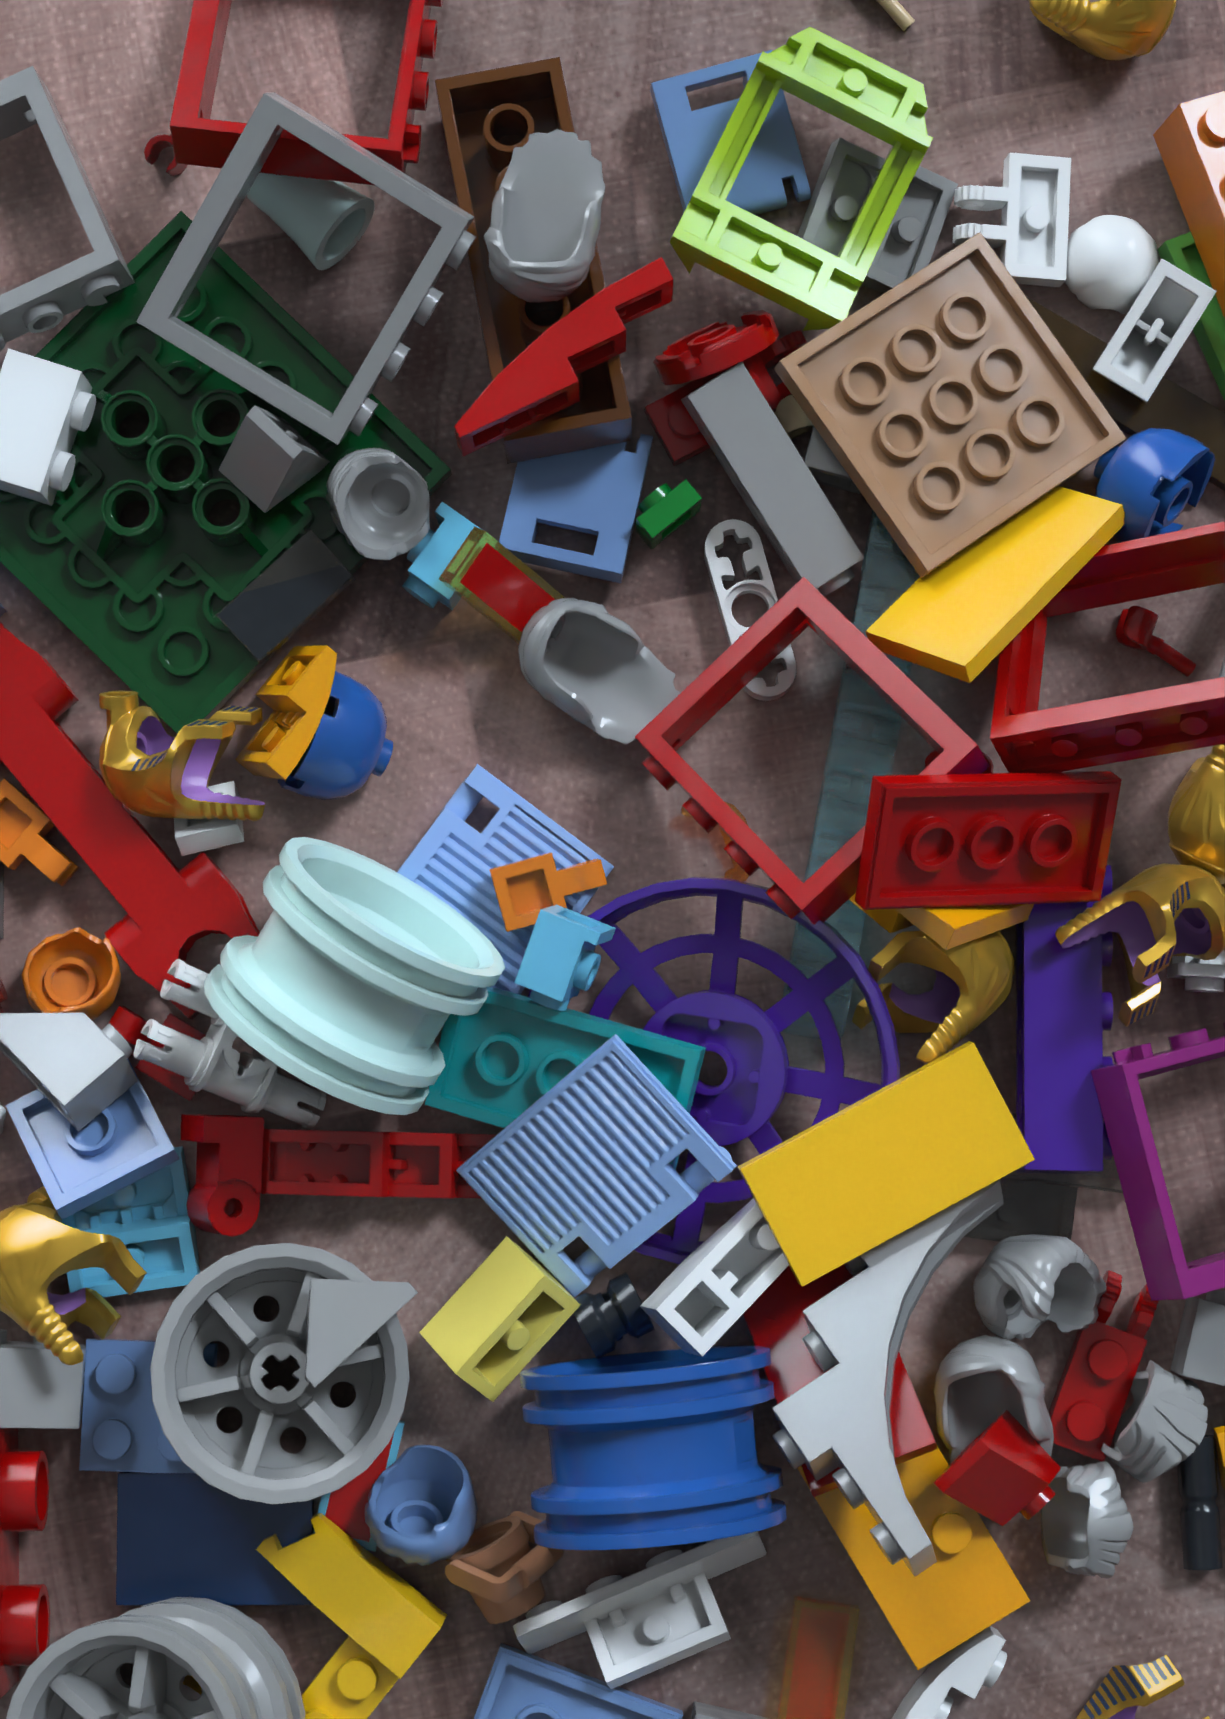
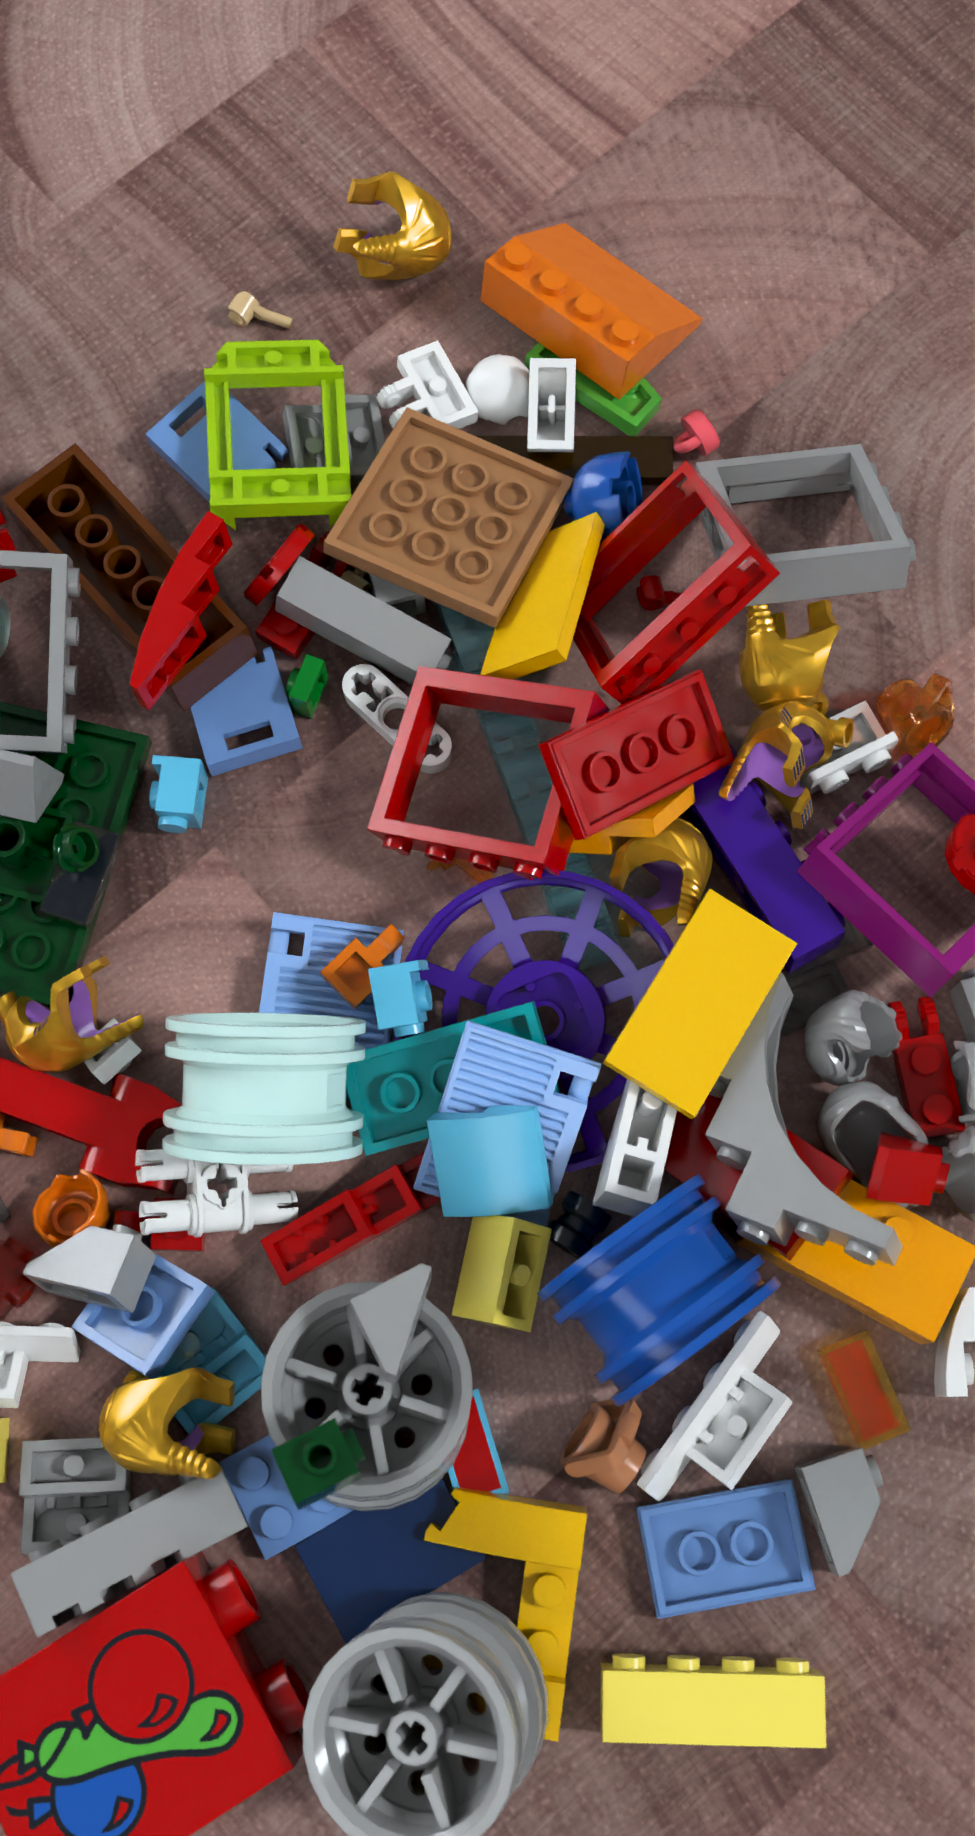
camera: 25 degrees left, 10 degrees down
red leg [180,1114,264,1237] -> none
light orange slope [235,645,337,780] -> none
blue cylinder [278,671,393,800] -> none
light grey hair [326,448,430,560] -> none
medium blue hair [365,1445,478,1566] -> none
tile [439,526,565,644] -> none
light grey hair [484,129,605,302] -> none
light grey hair [518,598,681,744] -> none
none -> dark green plate [52,824,100,873]
none -> dark green brick [271,1418,366,1510]
none -> medium azure slope [427,1105,553,1217]

